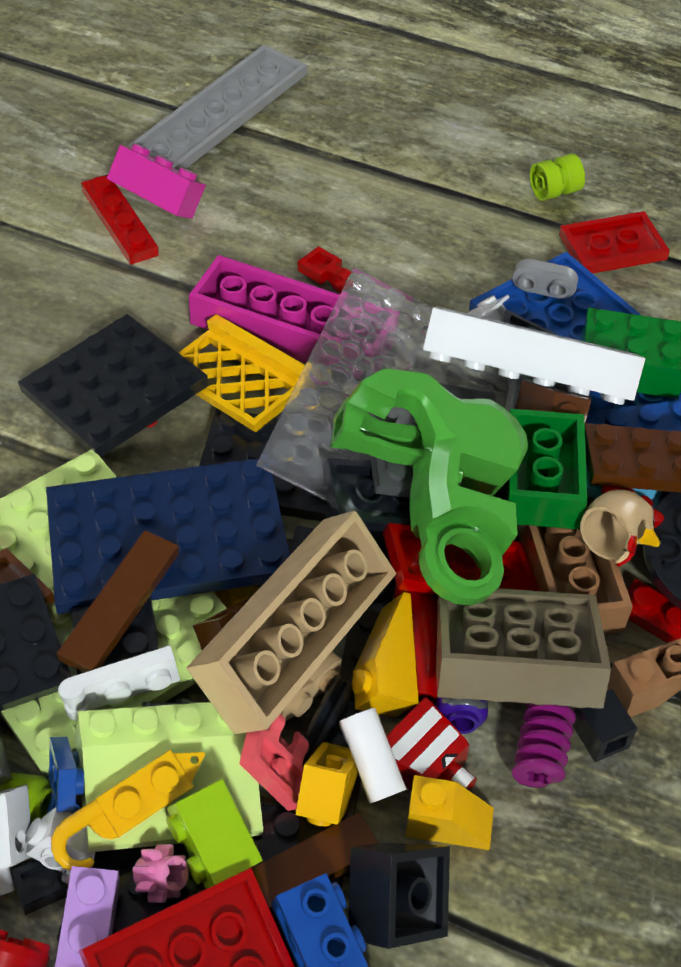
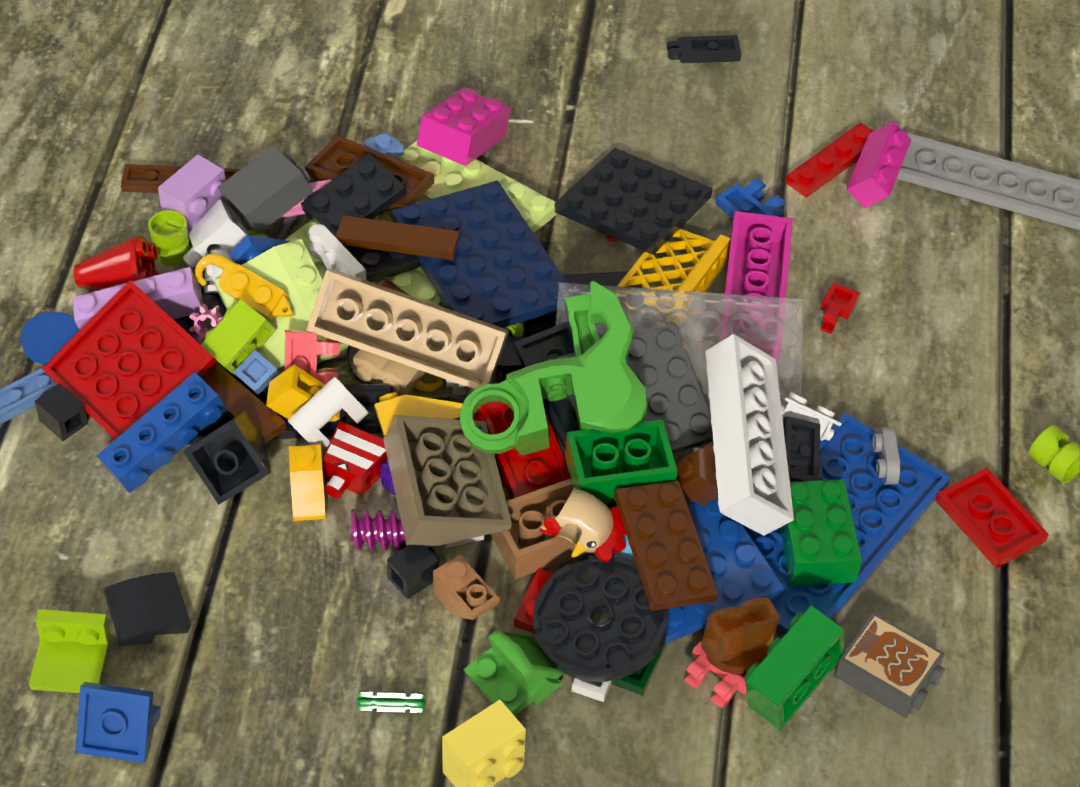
camera: 75 degrees right, 0 degrees up
none -> medium blue plate [234,350,279,395]
none -> blue plate [716,178,785,219]

